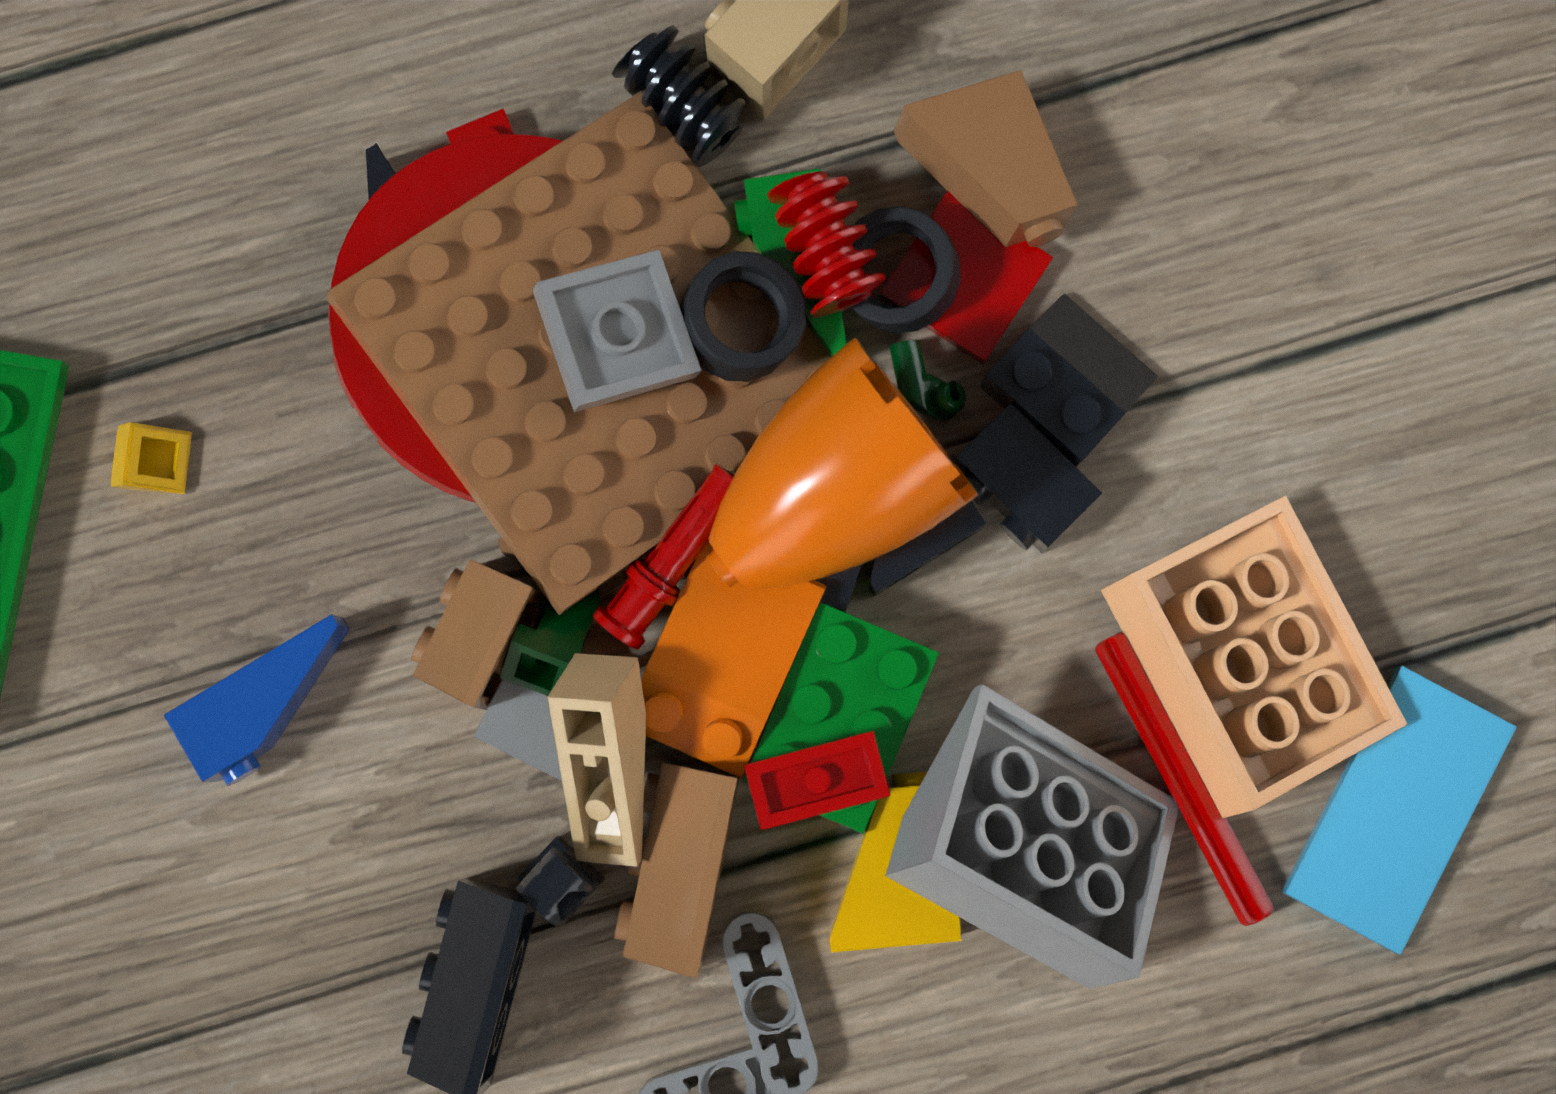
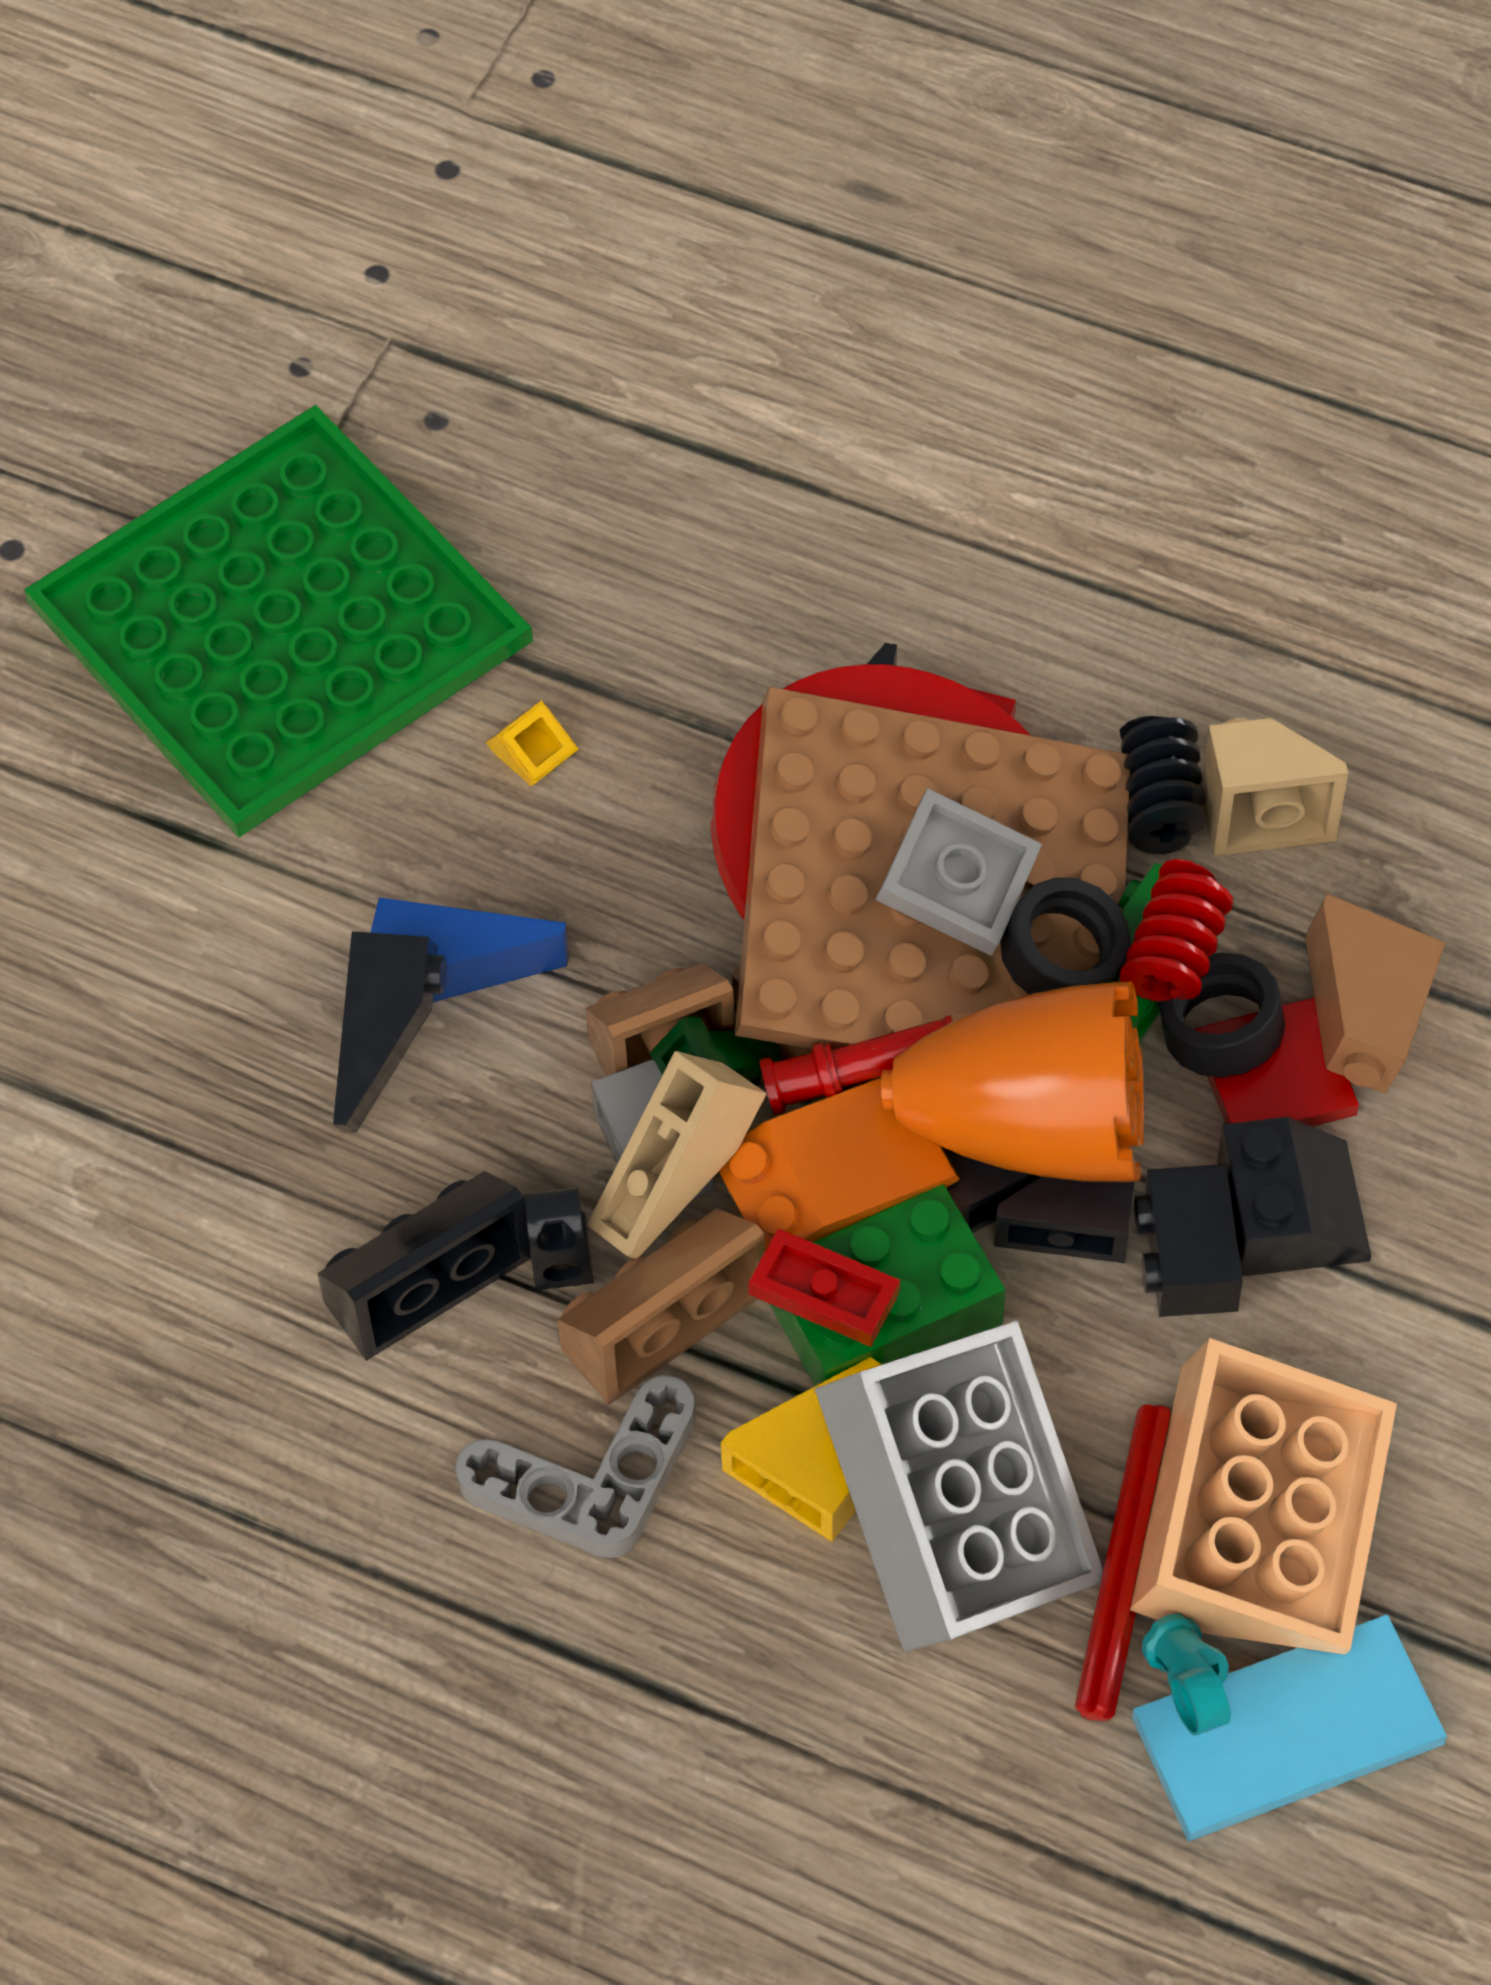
camera: 40 degrees right, 25 degrees down
dark green arm [889,339,966,420] -> none
none -> black slope [333,931,446,1133]
none -> teal connector [1142,1613,1231,1736]

